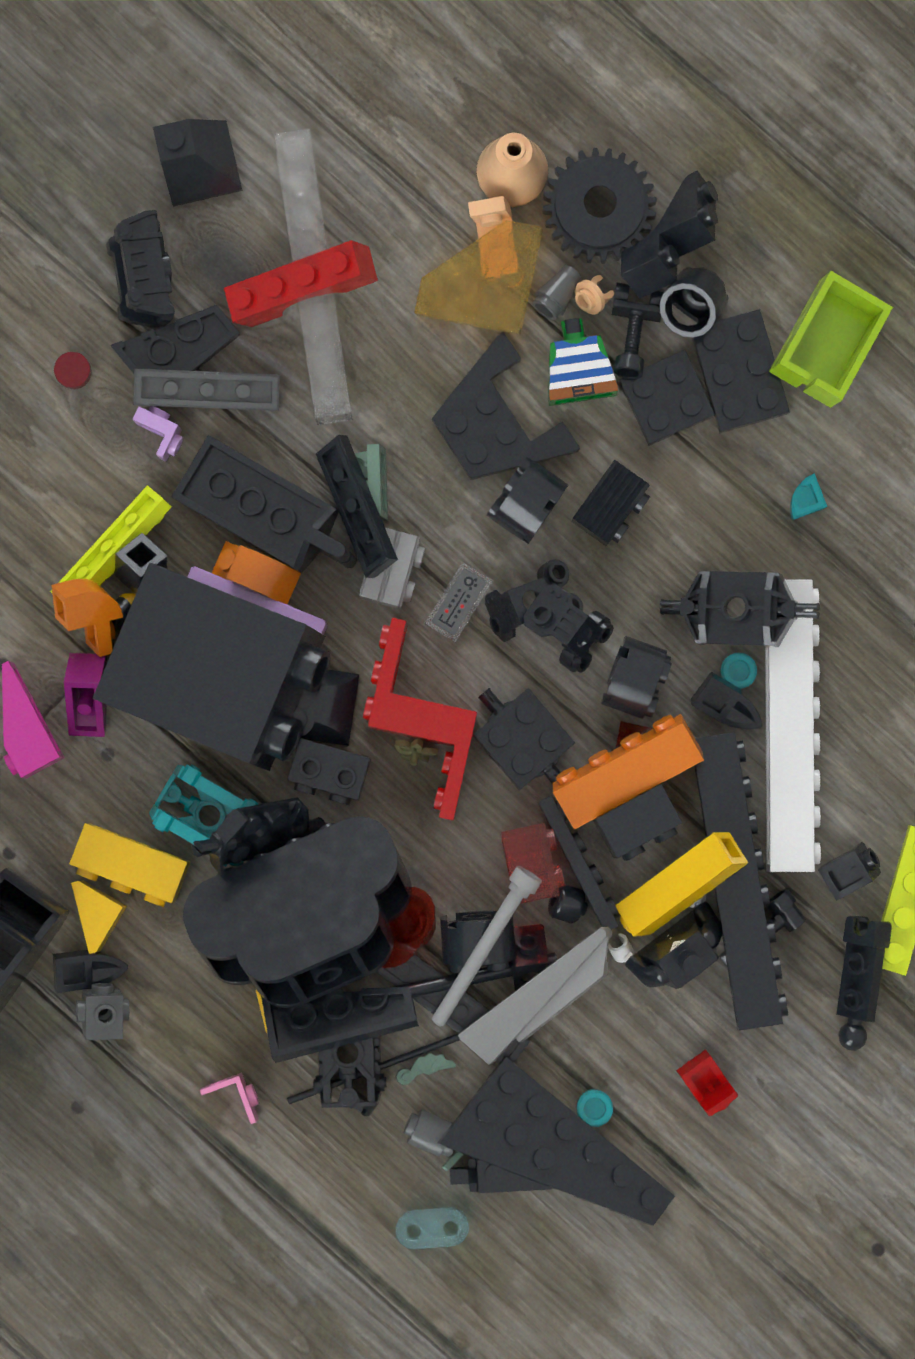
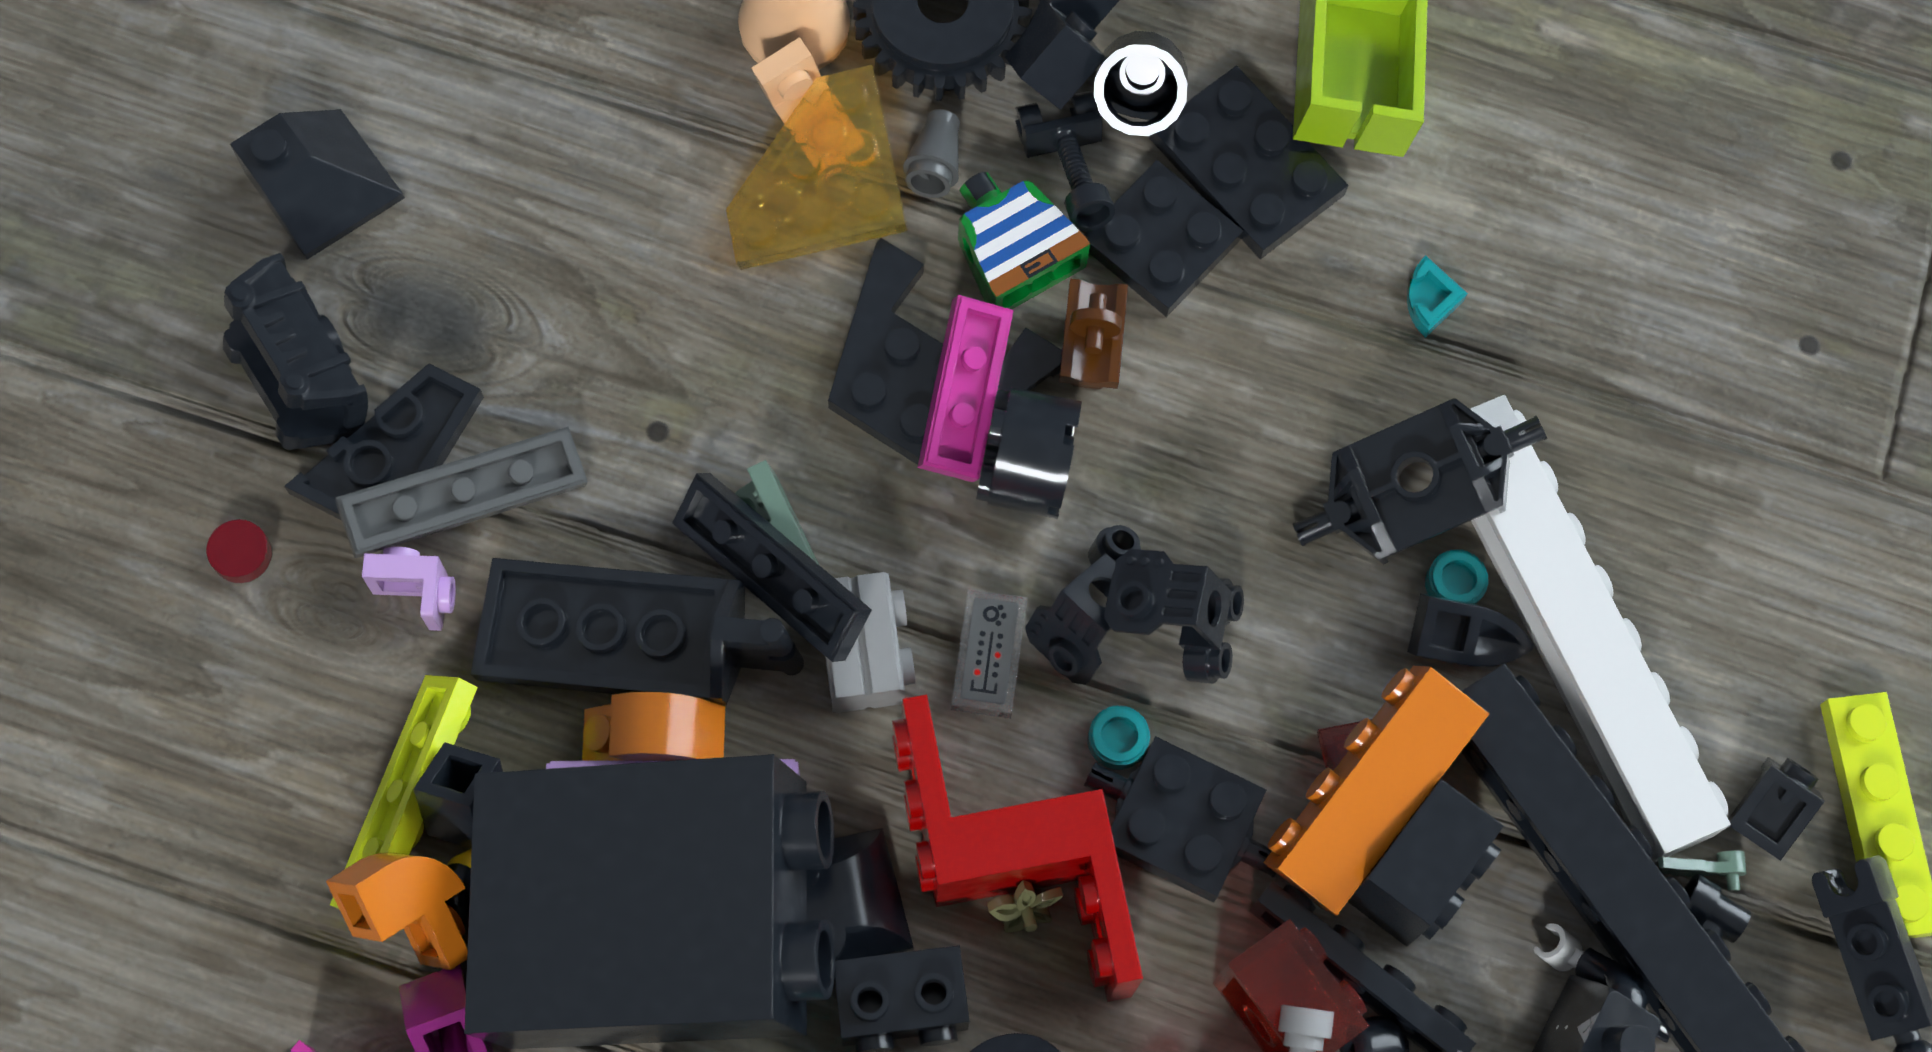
camera: 30 degrees left, 15 degrees down
red arch [224,240,378,327] -> none
clear brick [274,129,353,425] -> none
black brick [571,460,650,546] -> none
light nougat plate [575,275,615,315] -> none
black brick [601,636,672,719] -> none
yellow brick [615,832,748,937] -> none
none -> dark pink tile [917,295,1014,482]
none -> reddish brown hips [1059,279,1128,389]
none -> teal tile [1088,706,1150,770]
none -> sand green piece [1658,850,1747,892]

